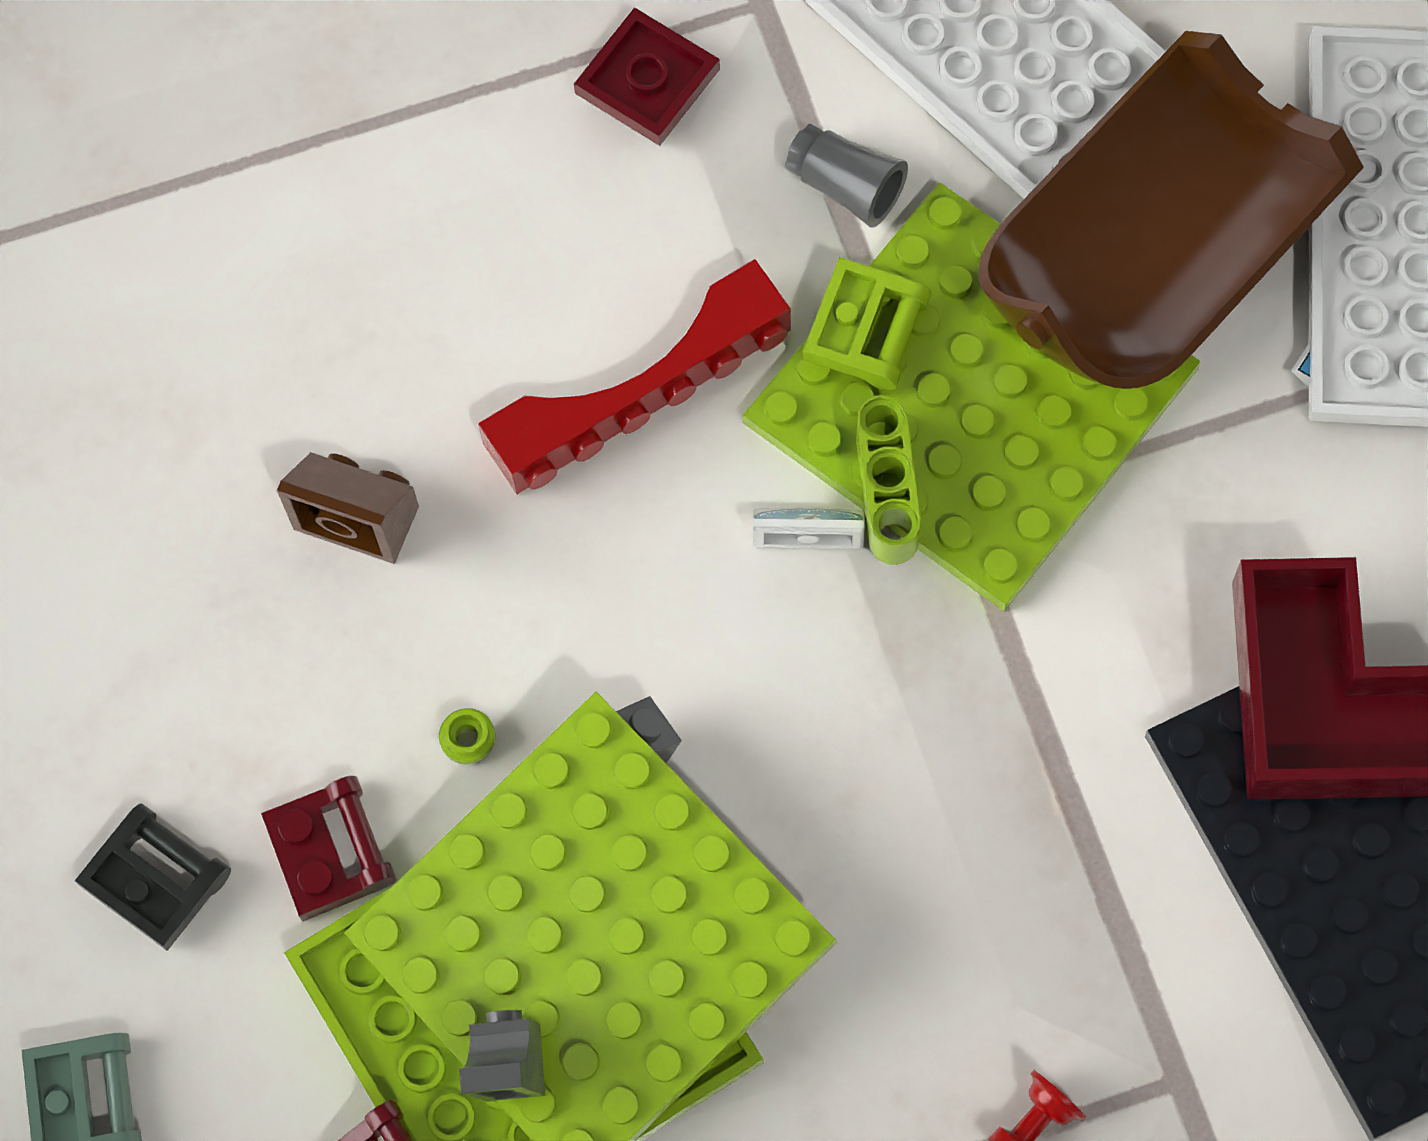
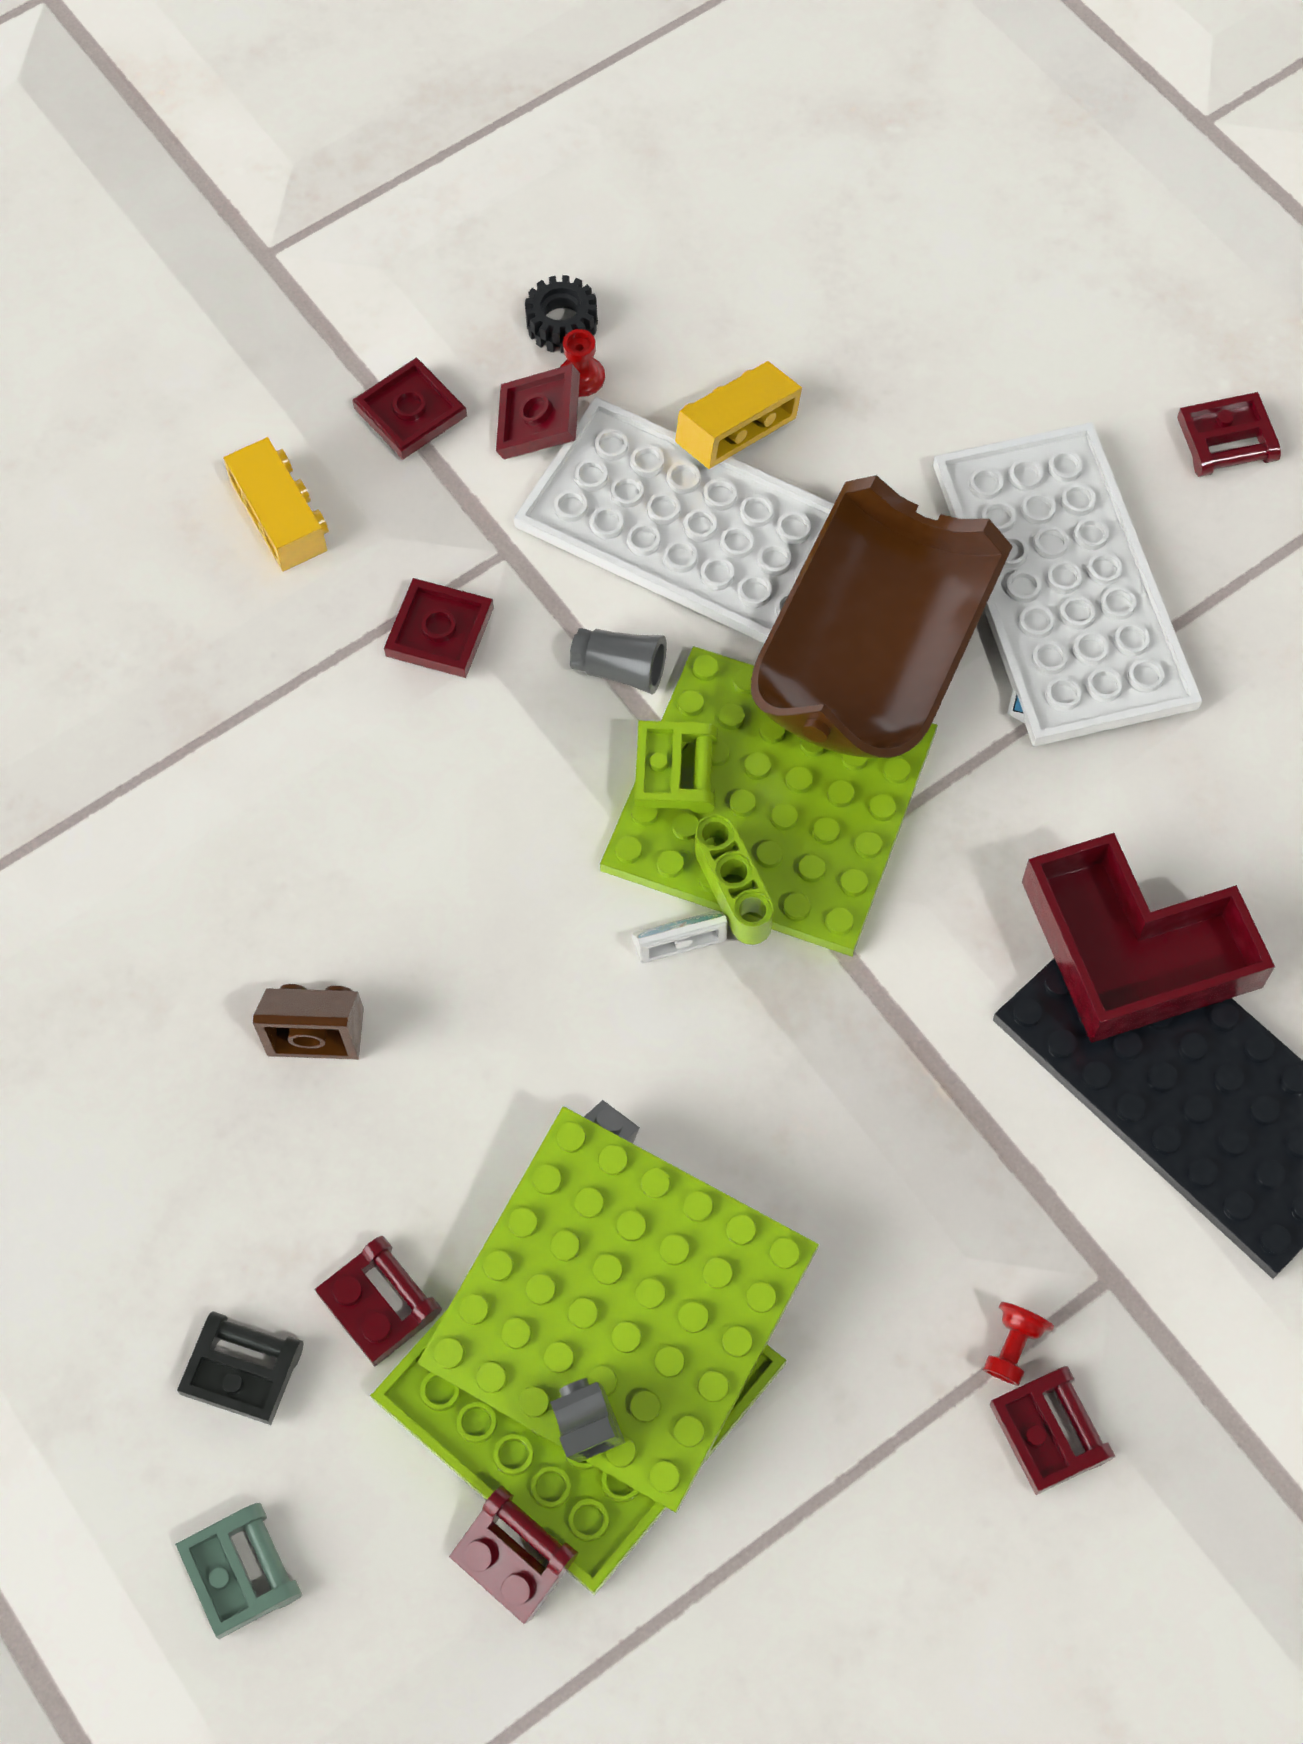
camera: 20 degrees left, 5 degrees down
lime plate [439,708,496,765] -> none
red arch [478,259,791,494] -> none

